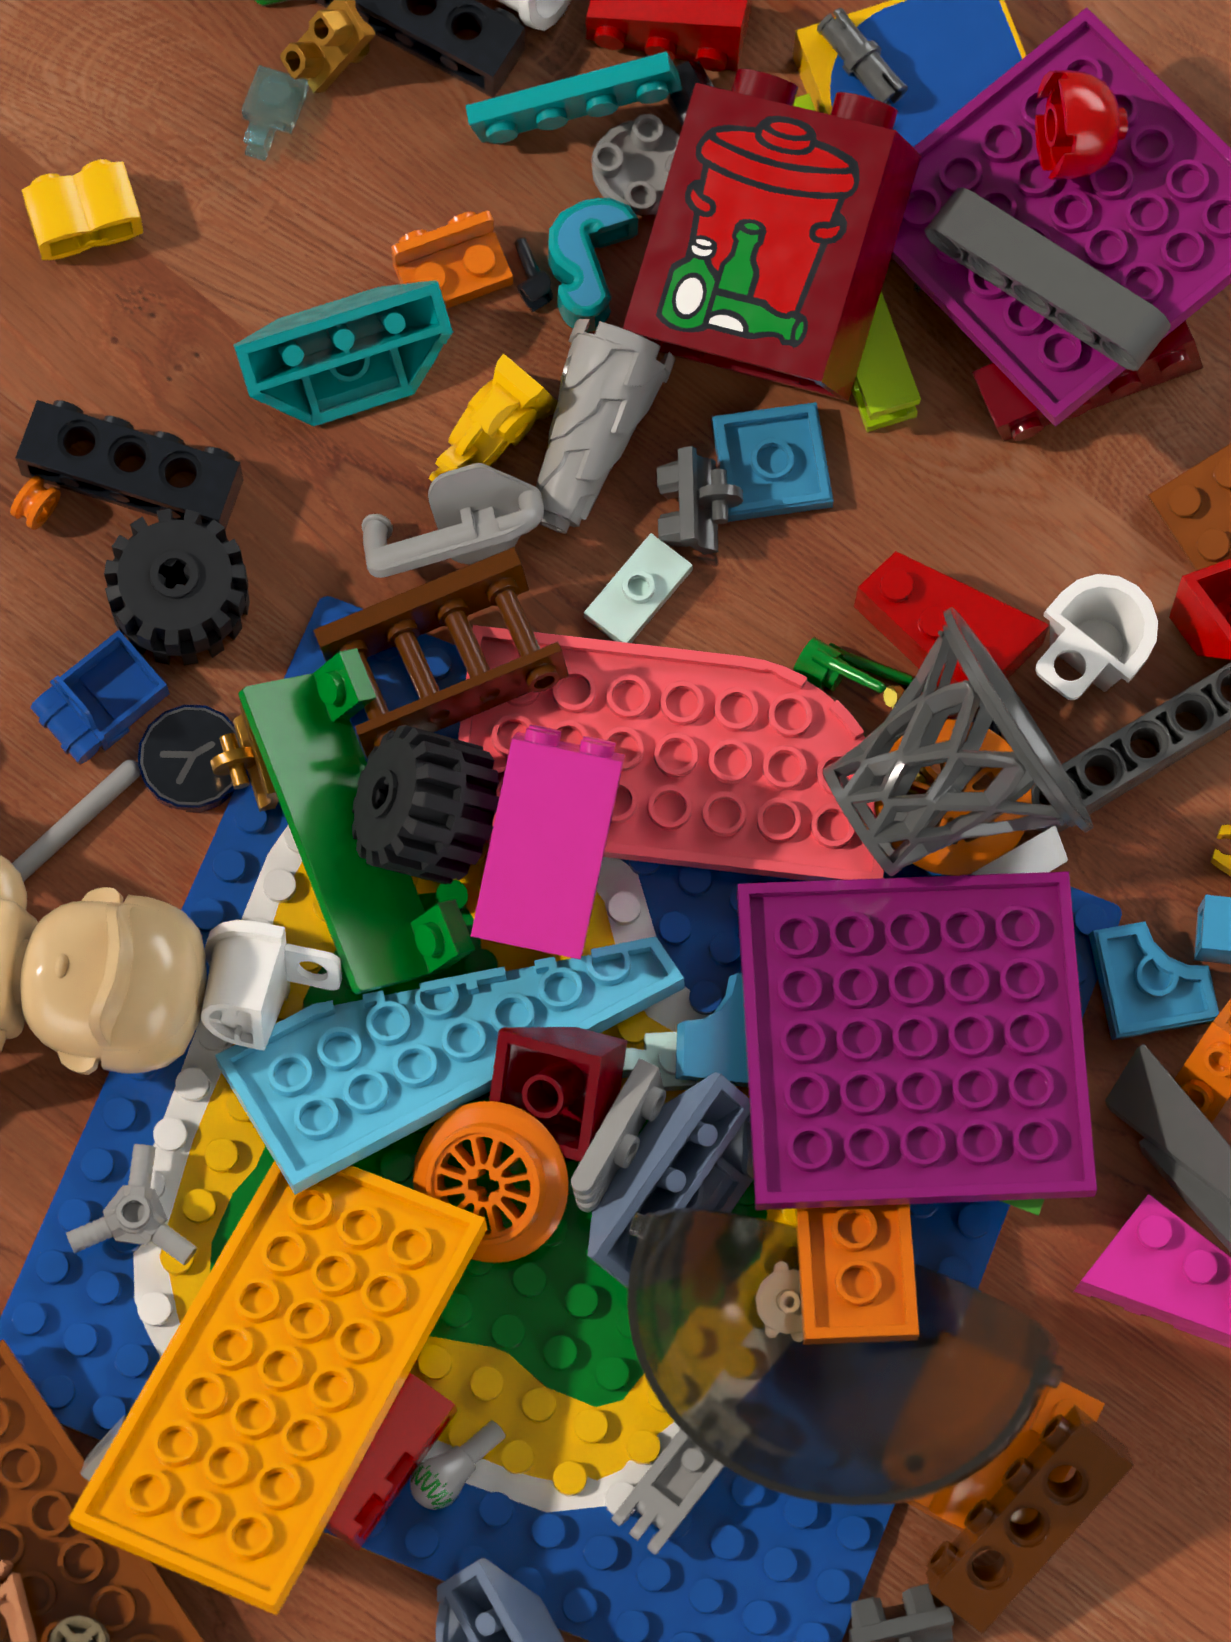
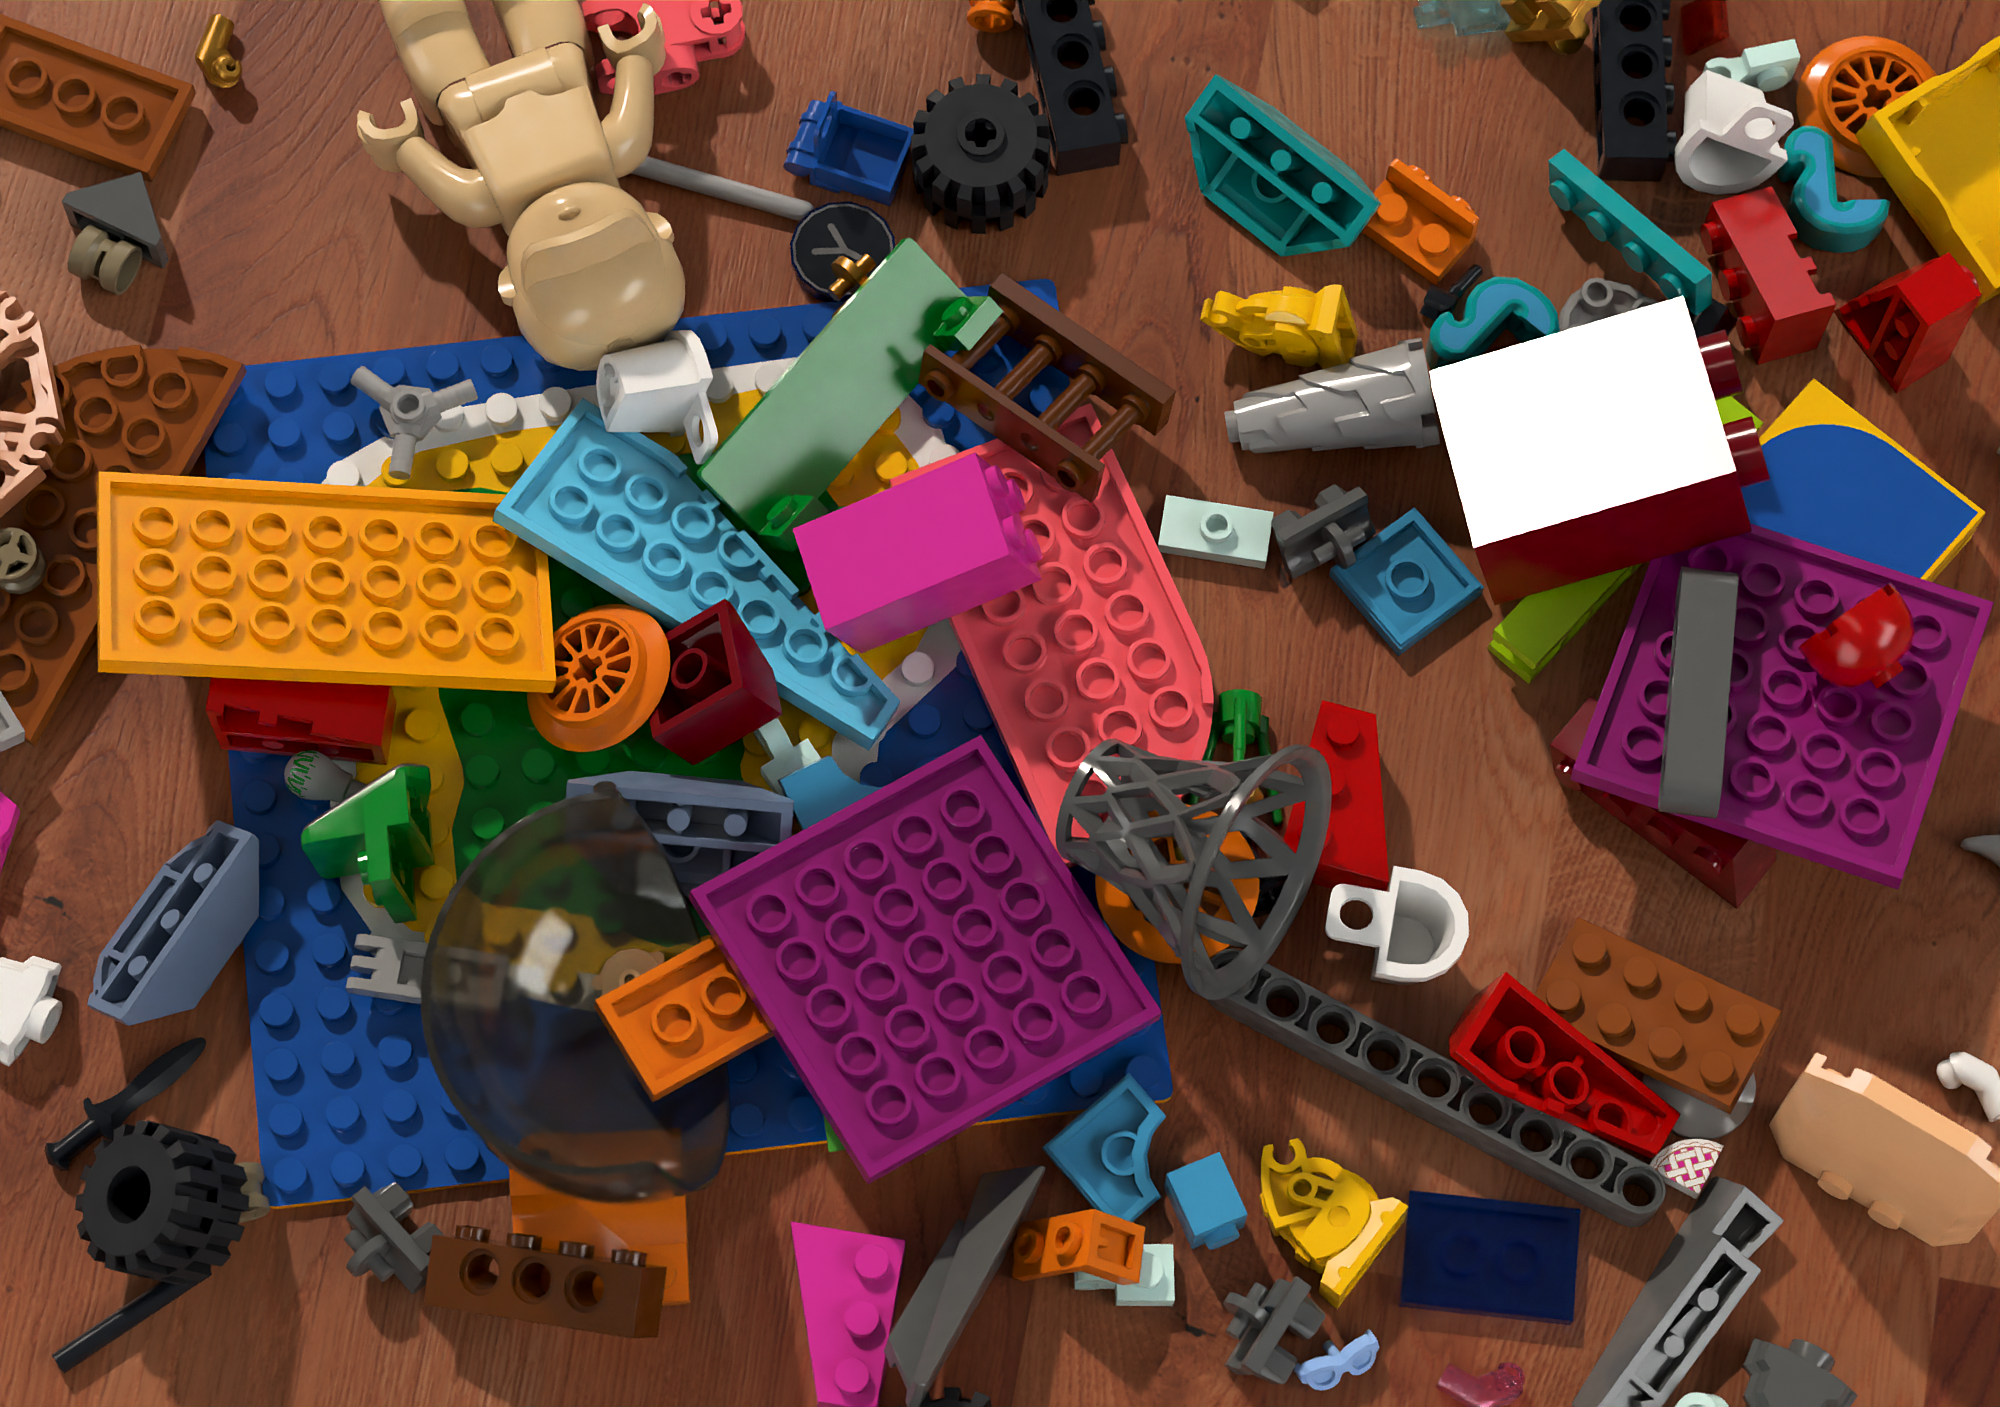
camera: 60 degrees right, 5 degrees down
black wheel [352,725,499,884] -> none
light grey piece [362,463,544,578] -> none
light grey hinge [571,1058,666,1212] -> none
dark grey pin [817,8,908,105] -> none
white sticker [972,826,1068,875] -> none
none -> green piece [301,764,435,924]

